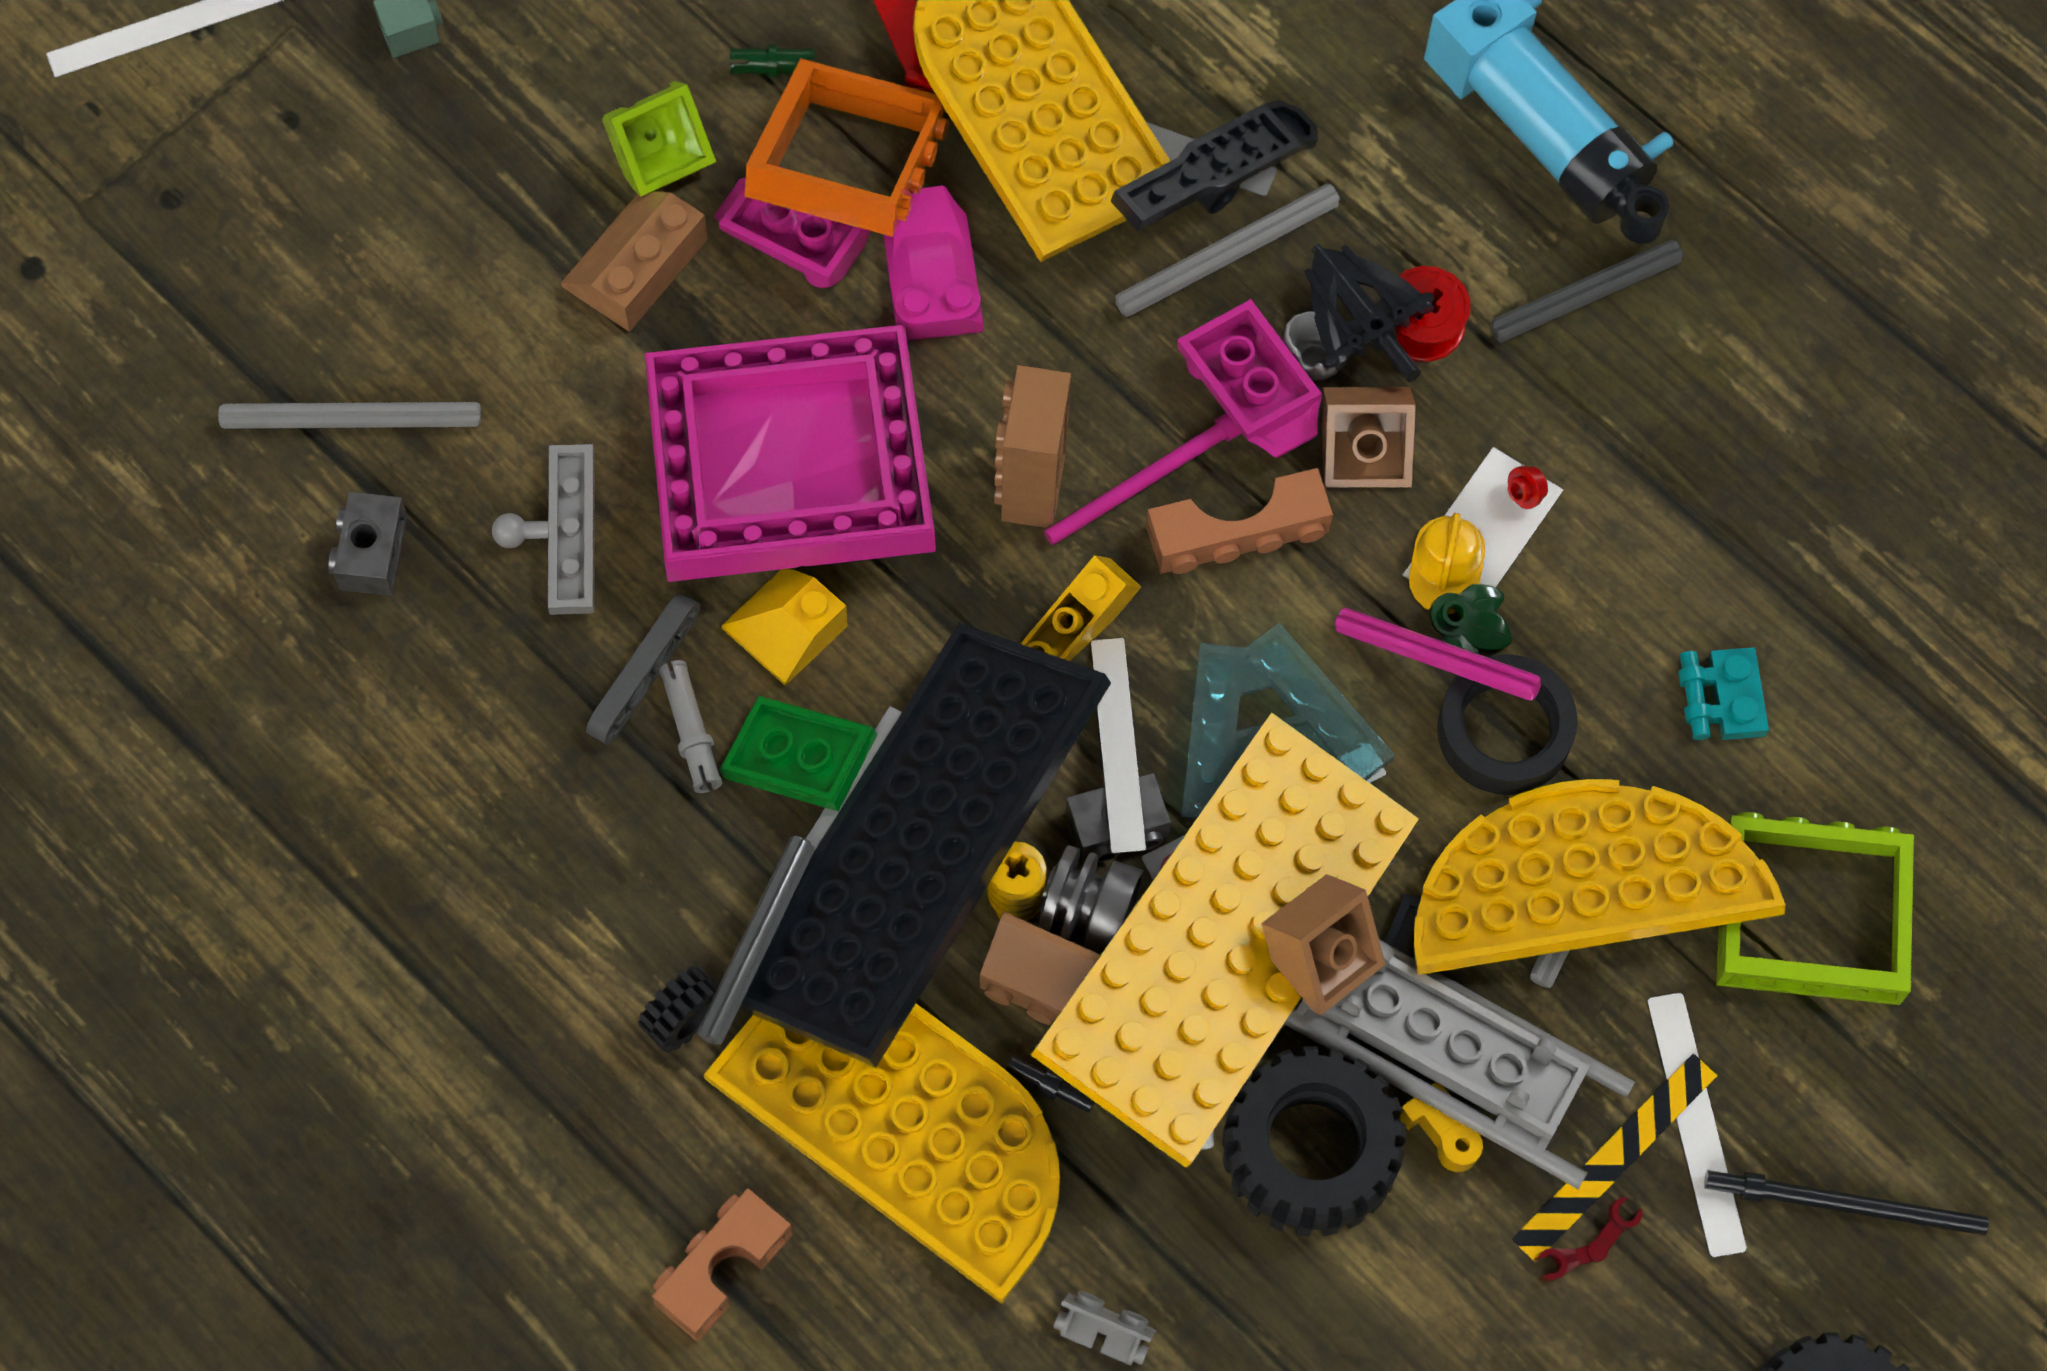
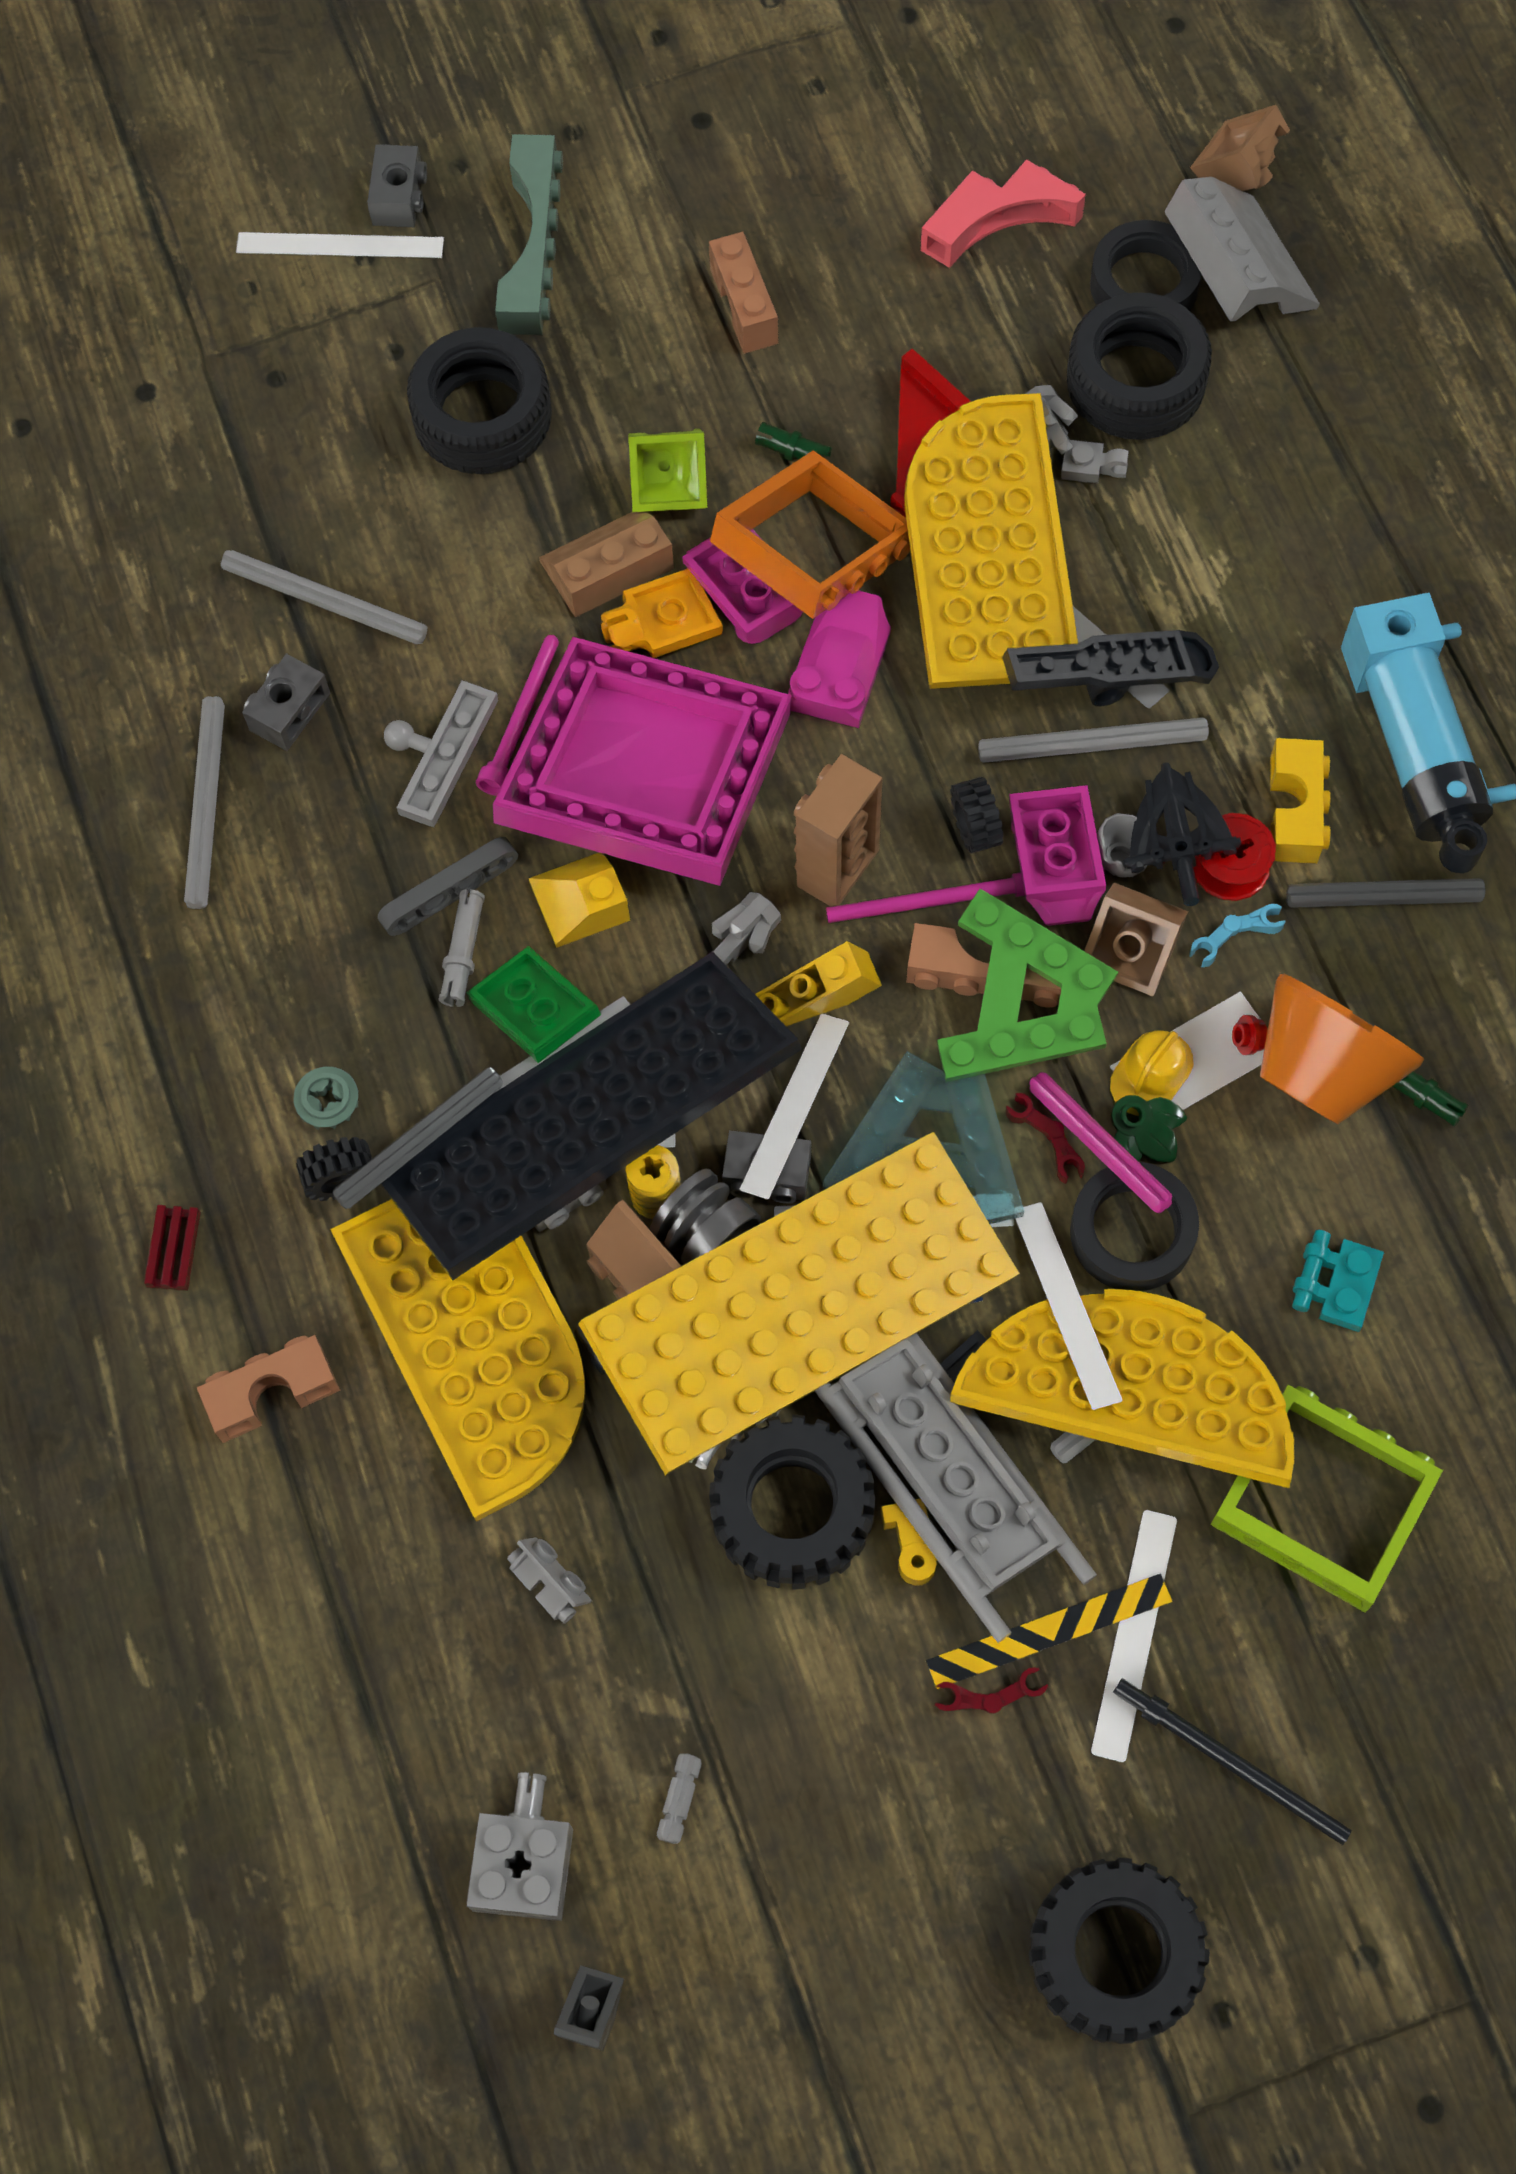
camera: 30 degrees right, 0 degrees up
medium nougat slope [1261,874,1385,1015] -> none
none -> dark red tile [144,1205,201,1291]
none -> light grey axle [184,696,225,909]
none -> sand green gear [294,1067,359,1129]
none -> black tyre [407,327,552,474]
none -> dark pink piece [475,635,559,796]
none -> light orange plate [601,569,723,658]
none -> light grey rock [712,892,781,965]
none -> bright green plate [937,889,1118,1082]
none -> black tyre [950,776,1003,853]
none -> dark red piece [1005,1093,1085,1184]
none -> white sticker [1013,1202,1122,1410]
none -> medium azure piece [1189,904,1285,967]
none -> orange cone [1260,974,1424,1124]
none -> yellow arch [1270,738,1330,864]
none -> dark green pin [1392,1071,1469,1127]

